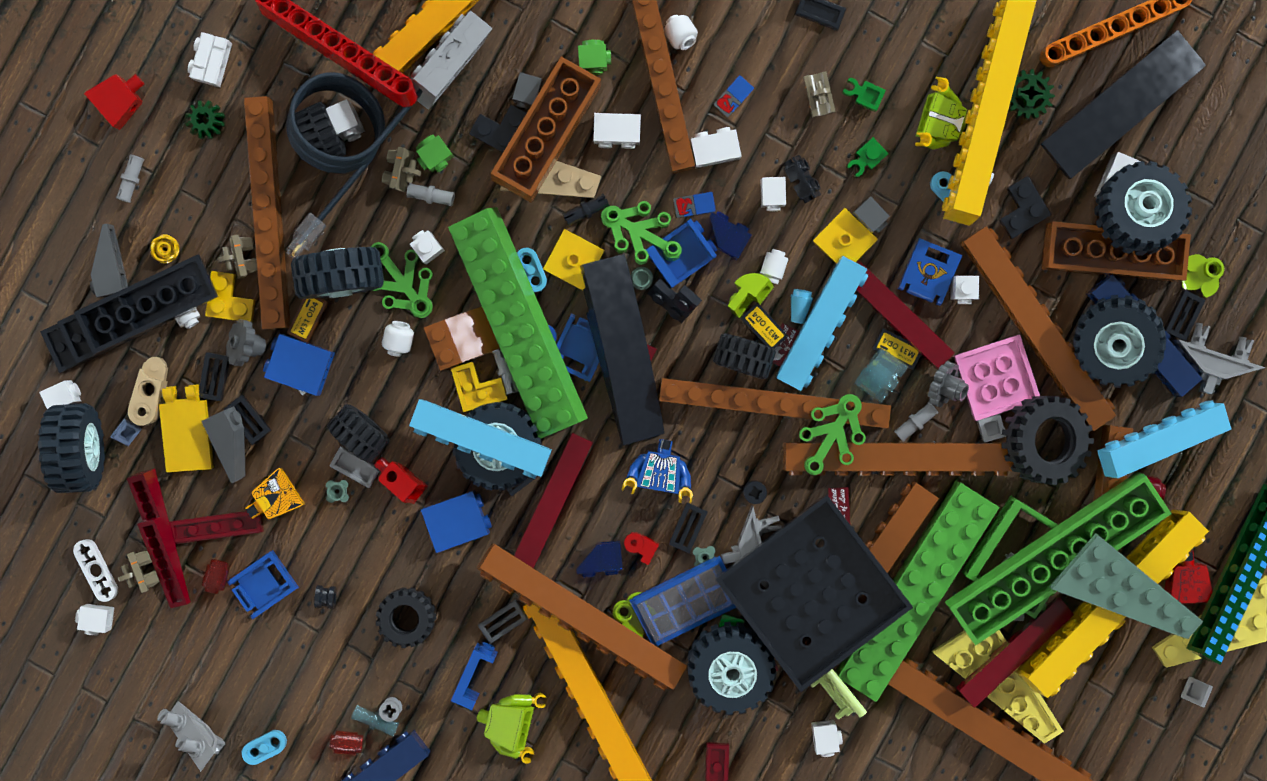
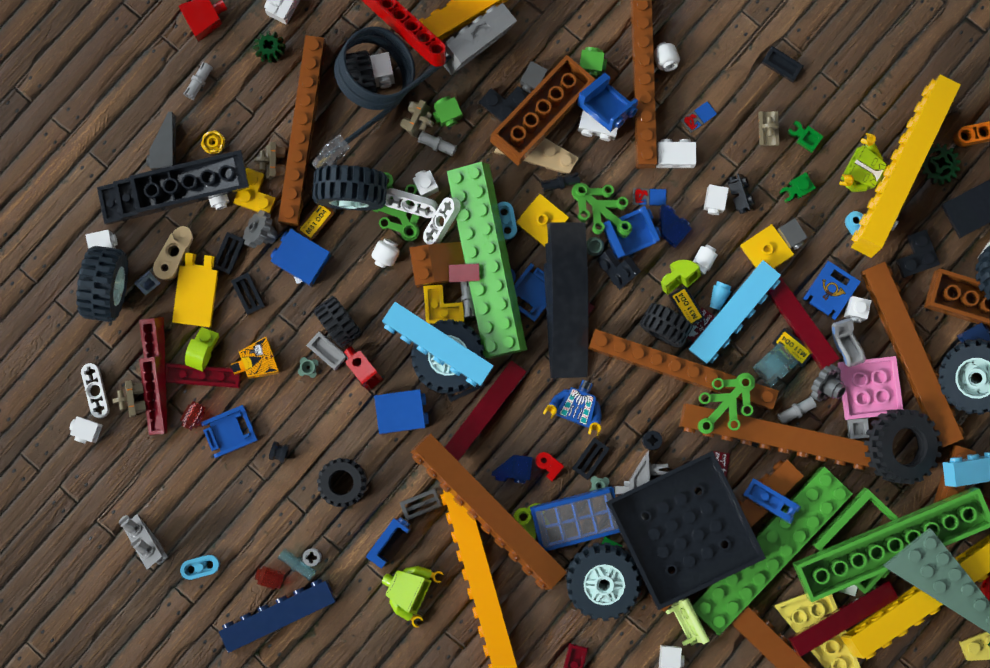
camera: 10 degrees right, 5 degrees down
dark grey slope [201,406,245,484] -> none
none -> lime brick [185,327,219,372]
none -> white beam [385,188,438,218]
none -> white beam [423,198,461,244]
none -> dark red sticker [449,264,480,282]
none -> blue panel [577,73,638,132]
none -> blue plate [743,478,801,524]
none -> light grey animal [832,318,866,367]

